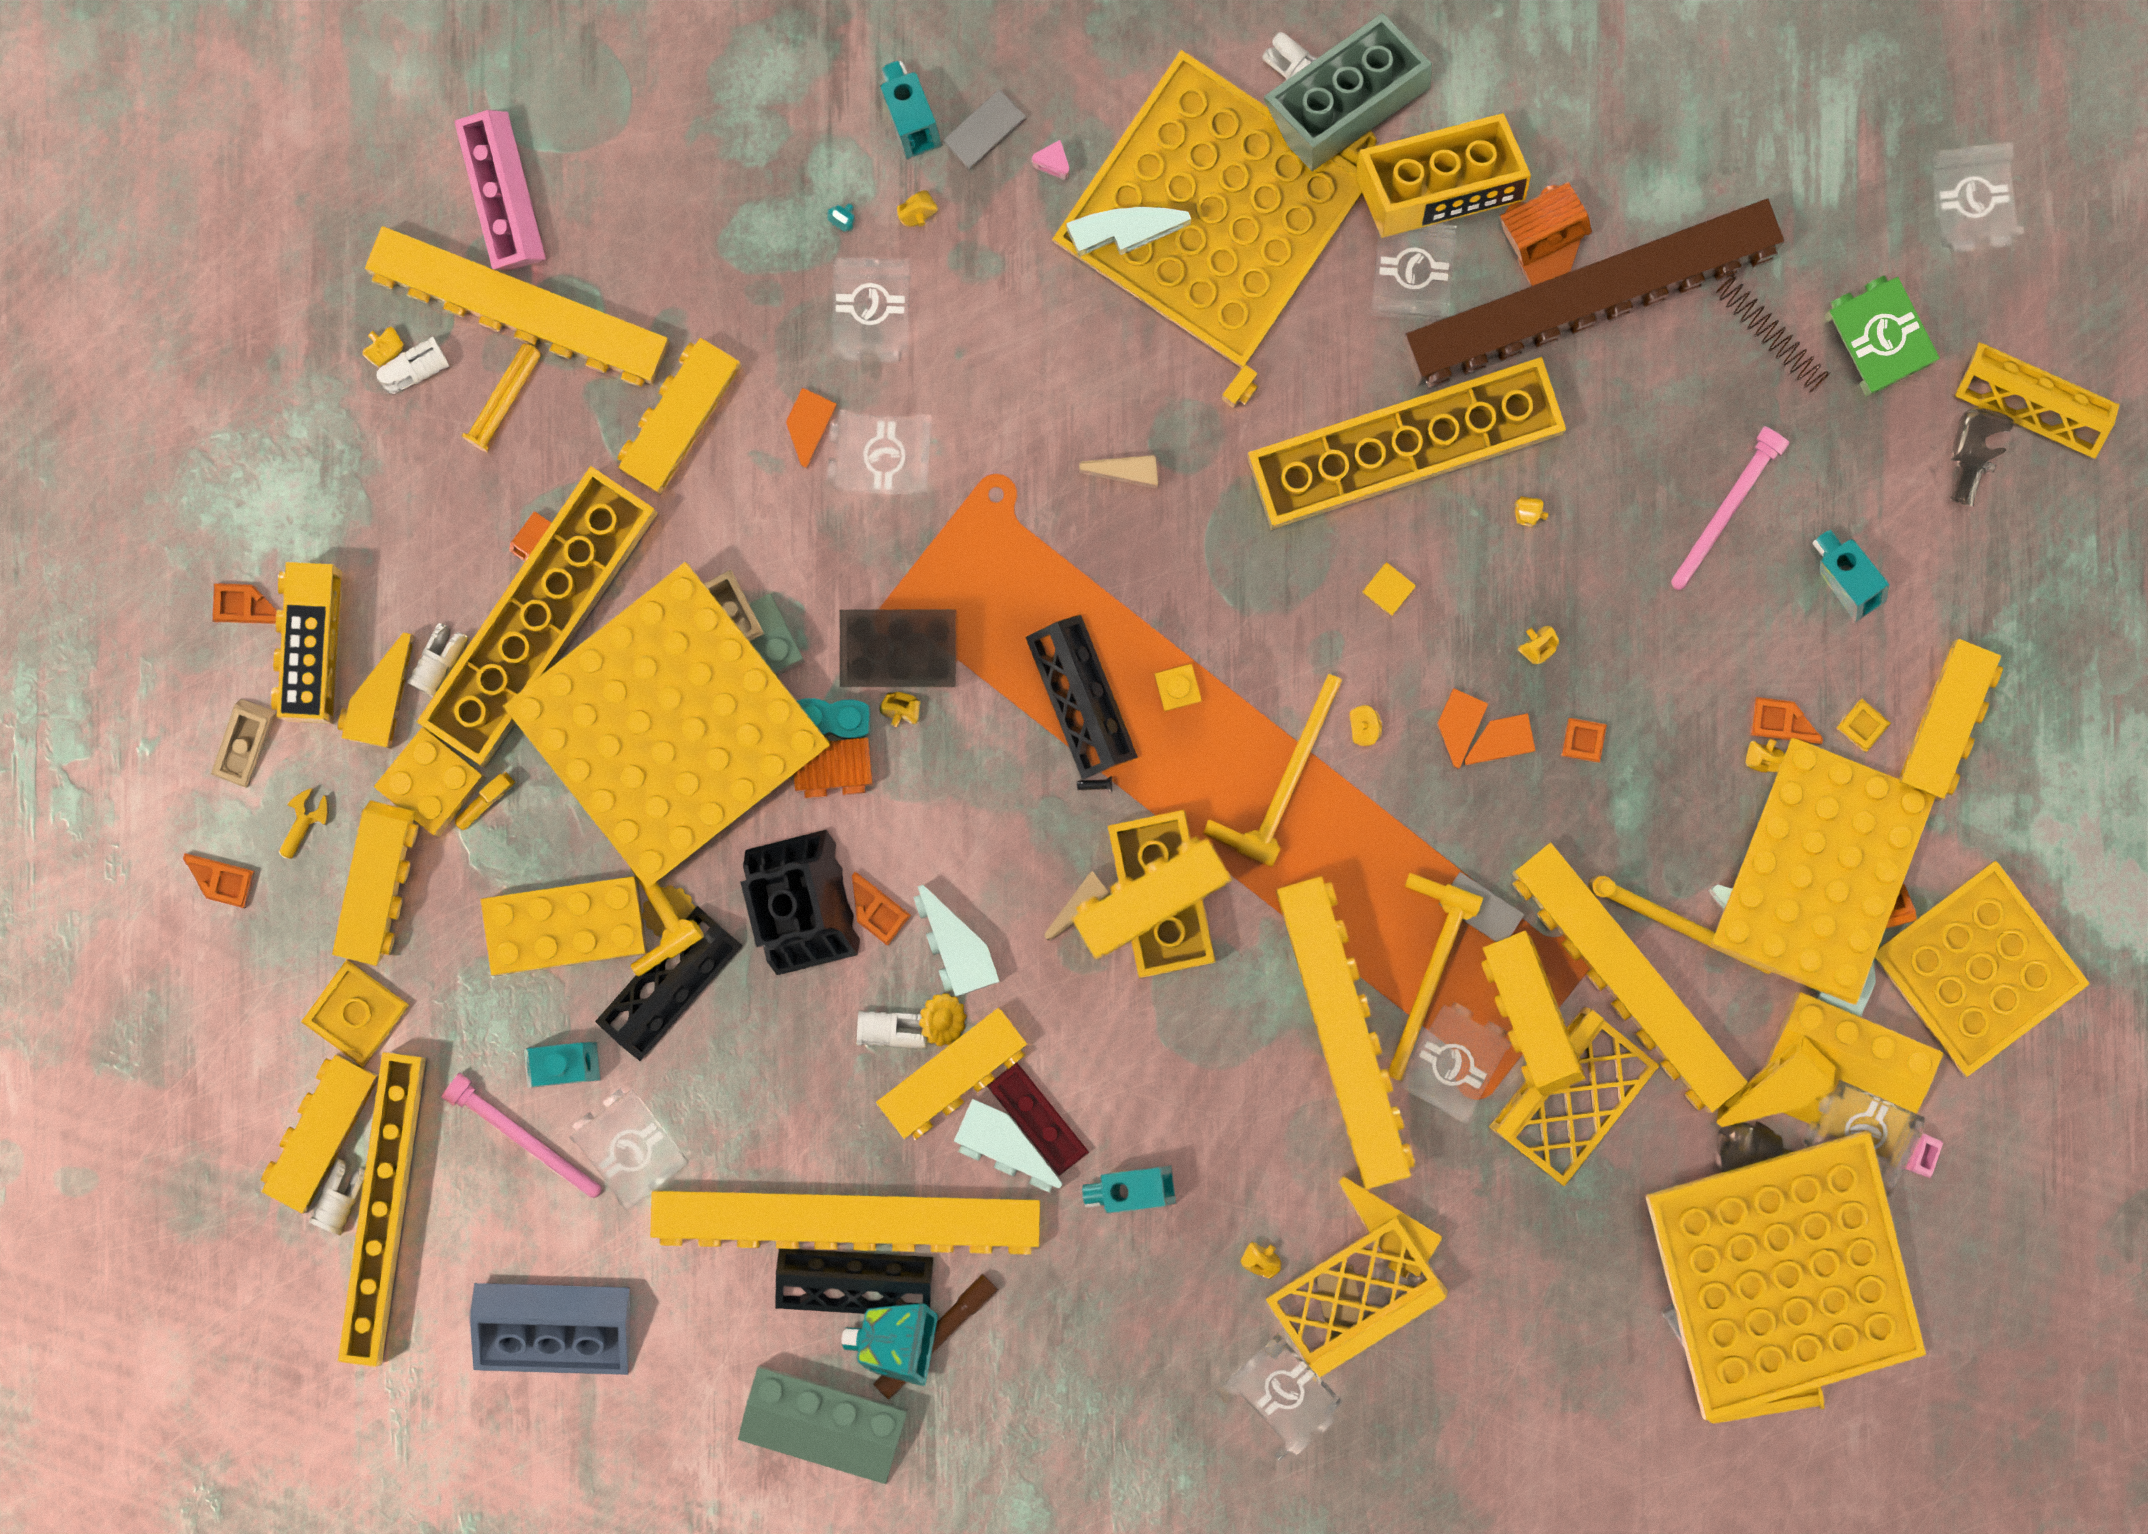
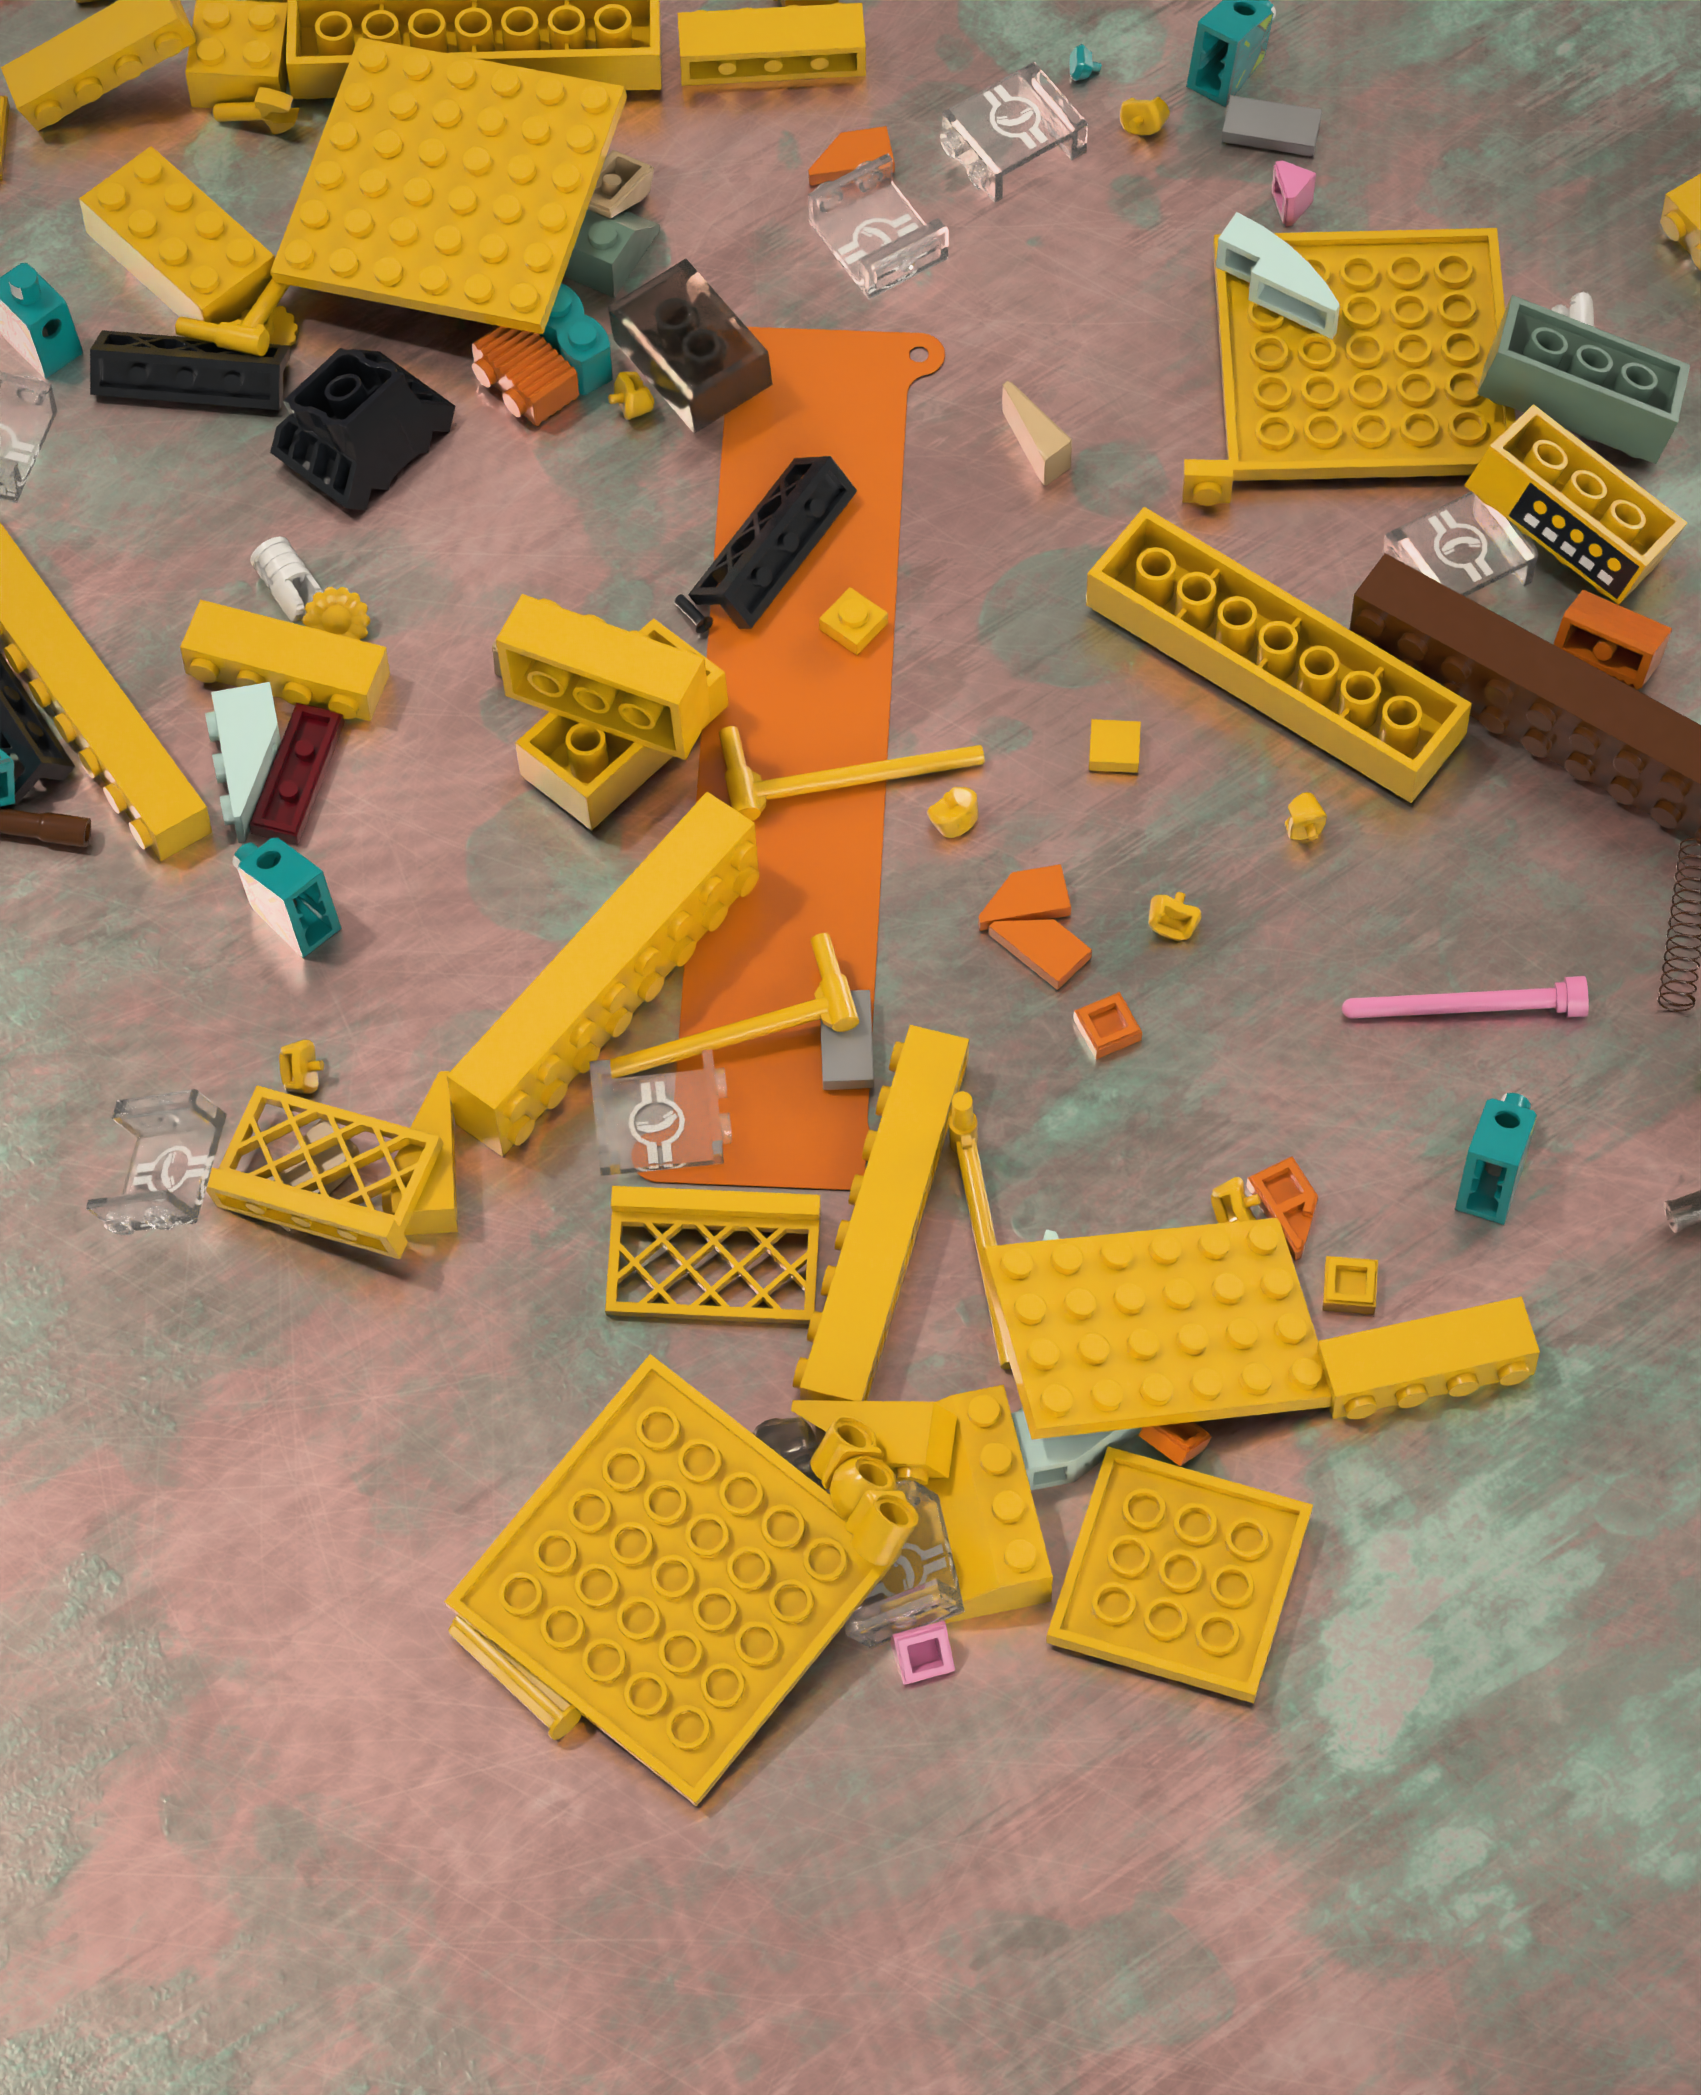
camera: 50 degrees right, 25 degrees down
orange tile [852,872,911,946] -> none
light aqua slope [913,885,1000,997] -> none
yellow brick [1481,930,1586,1096] -> none
none -> yellow piece [810,1415,919,1566]

